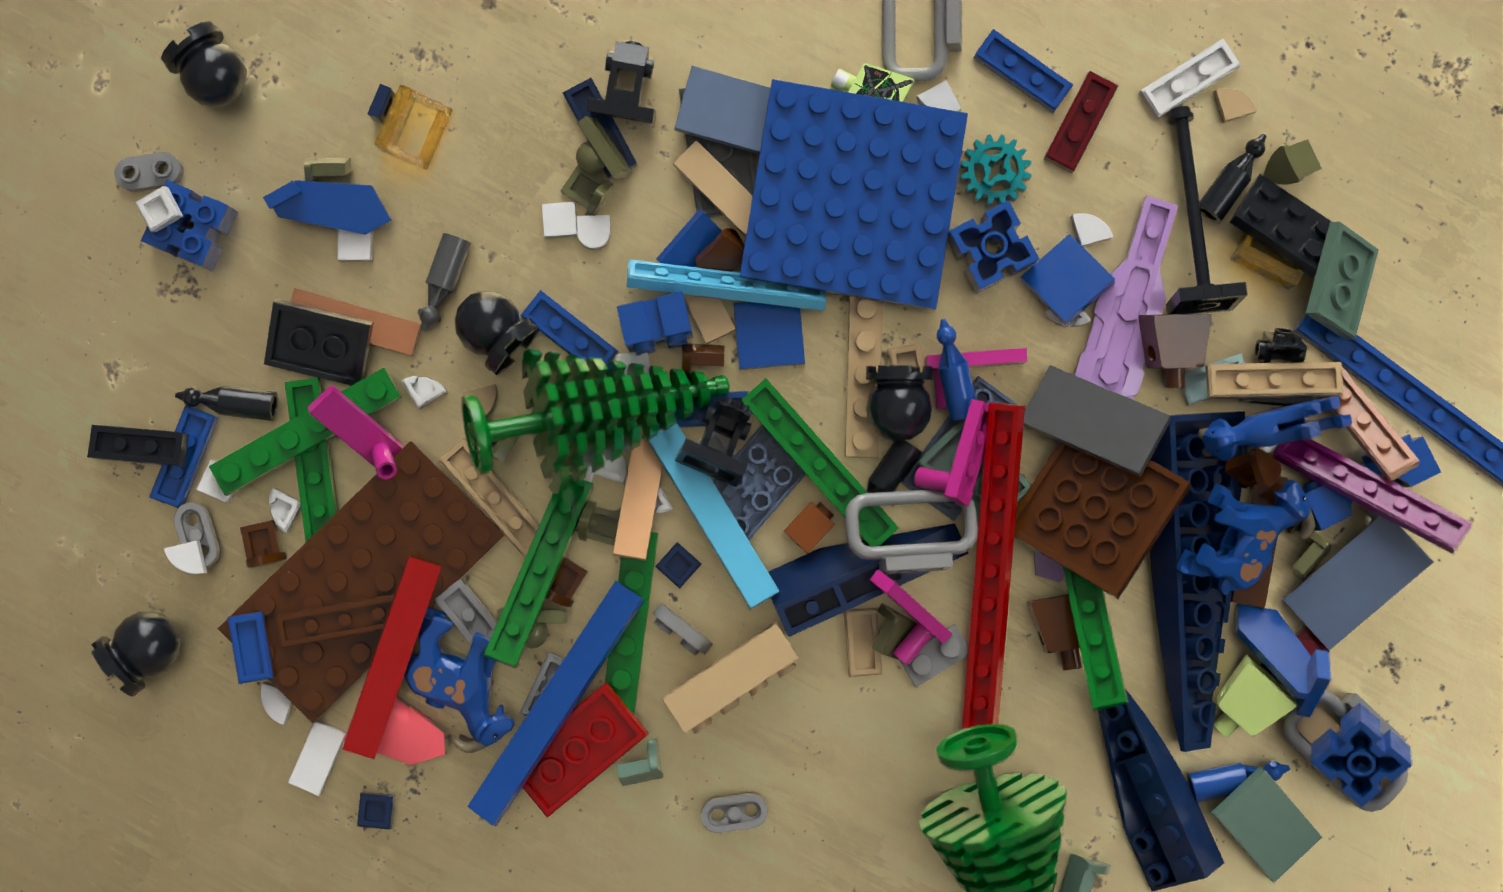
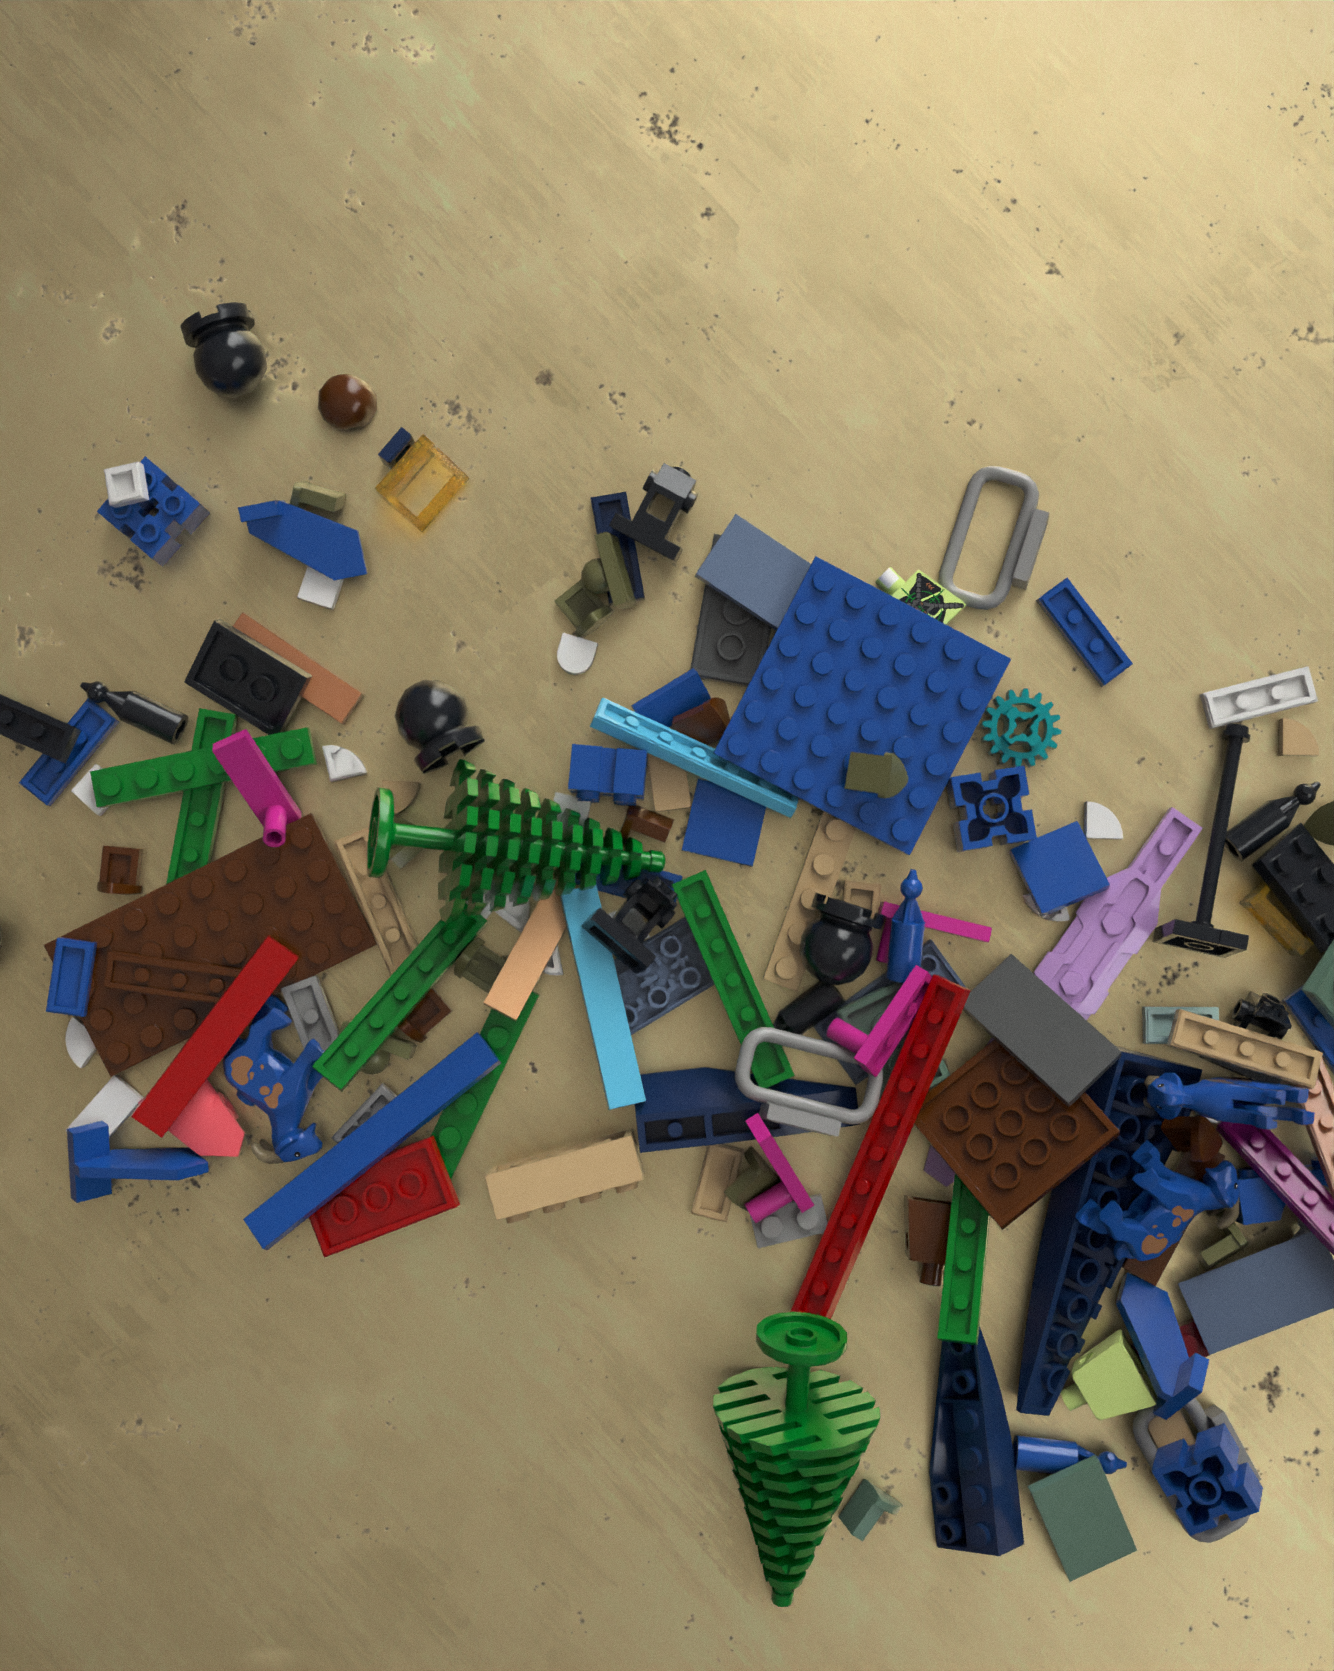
camera: 20 degrees right, 0 degrees up
light grey plate [114,152,183,192] -> none
white tile [164,540,207,574] -> none
light grey plate [174,503,220,567] -> none
white tile [269,488,301,532] -> none
dark blue tile [357,792,395,830] -> none
dark grey wheel [418,233,471,332] -> none
blue tile [520,290,619,366] -> none
white tile [542,202,578,238] -> none
sand green tile [616,738,663,786] -> none
light grey plate [653,603,713,656] -> none
dark blue tile [655,542,702,589] -> none
tan tile [673,140,753,237] -> none
light grey plate [701,793,768,833] -> none
dark orange brick [783,502,835,554] -> none
white tile [917,81,962,112] -> none
dark red tile [1043,71,1119,173] -> none
torso [1139,314,1211,388] -> none
none -> blue piece [67,1121,209,1203]
none -> reddish brown hair [318,374,377,430]
none -> olive tile [845,752,908,799]

